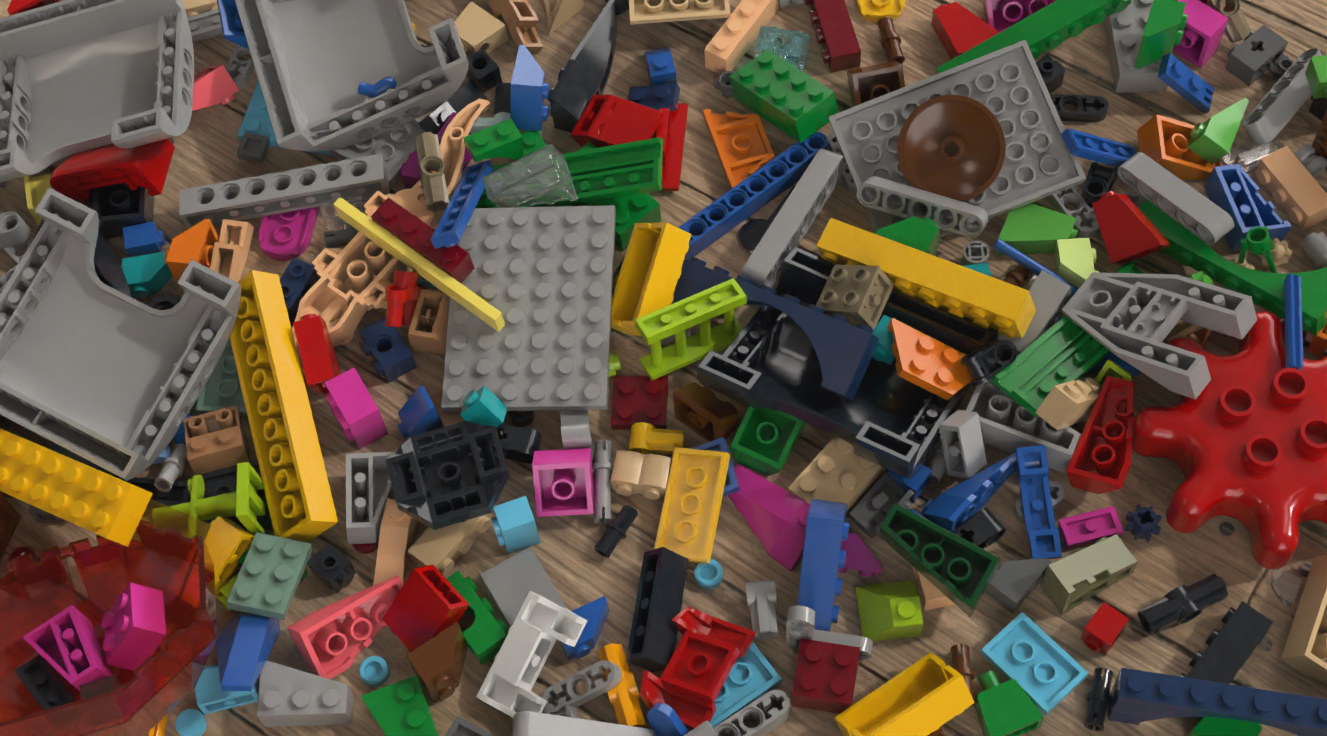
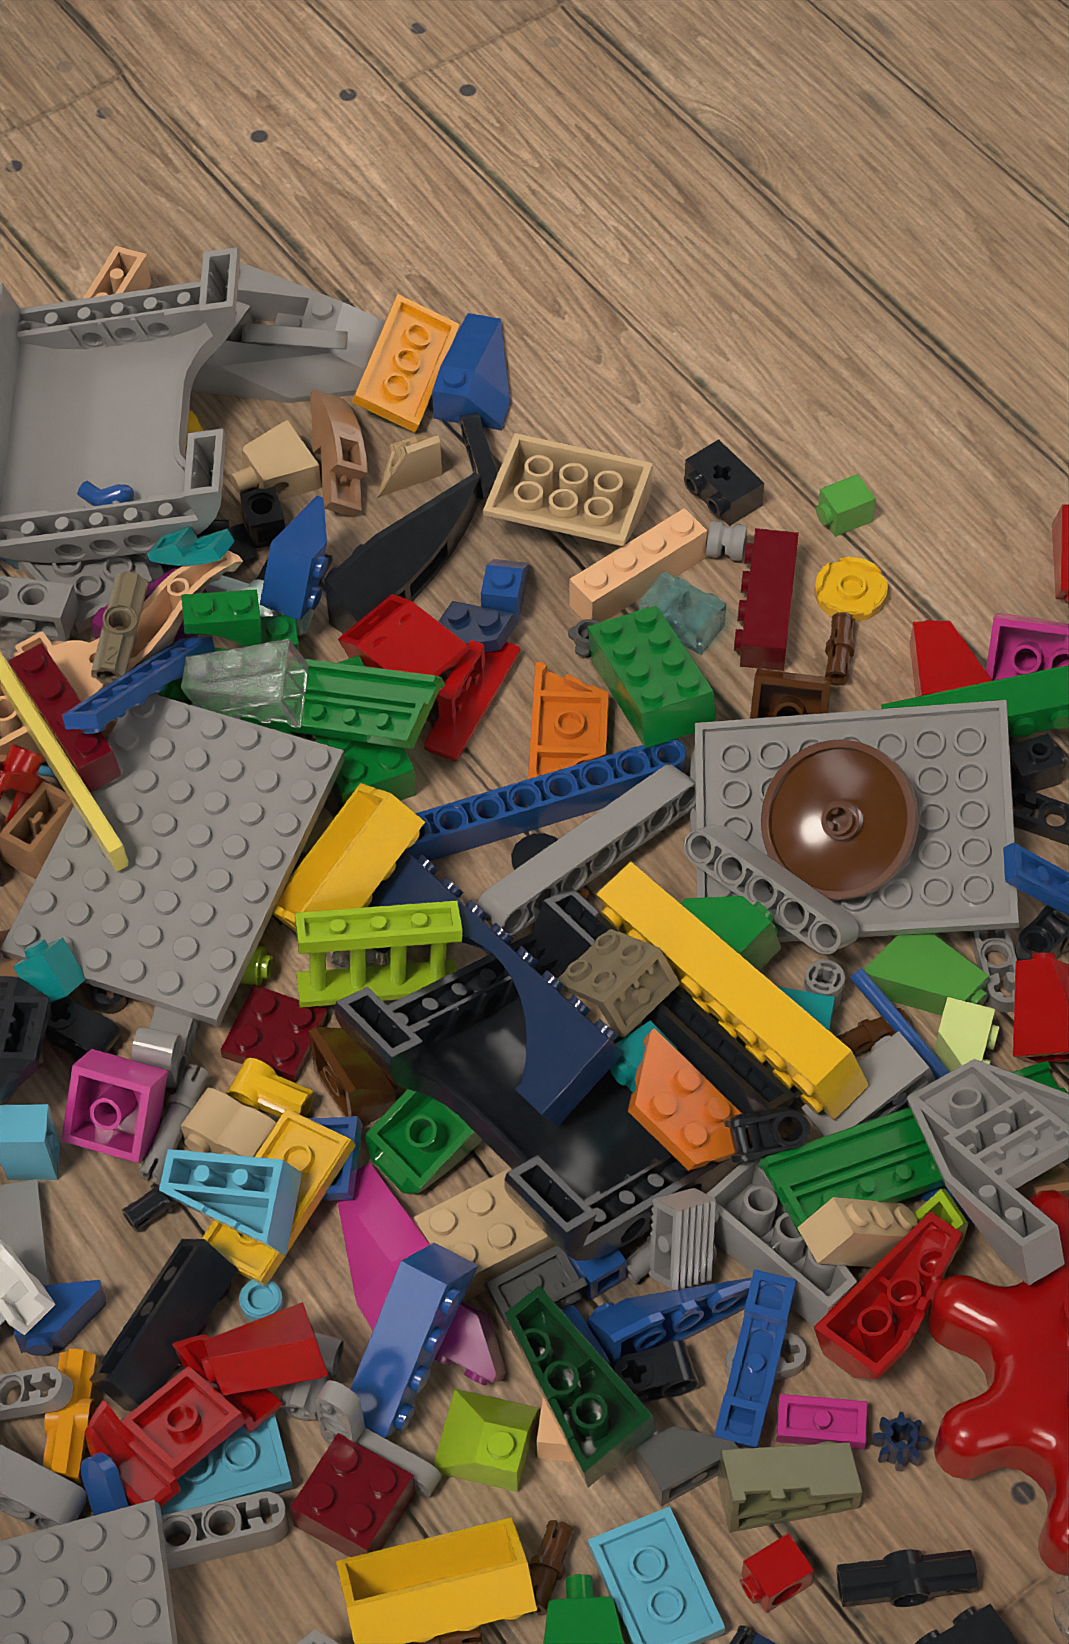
camera: 15 degrees right, 5 degrees down
none -> teal slope [147,527,234,566]
none -> medium azure wedge [159,1149,302,1256]
none -> red slope [201,1302,328,1396]

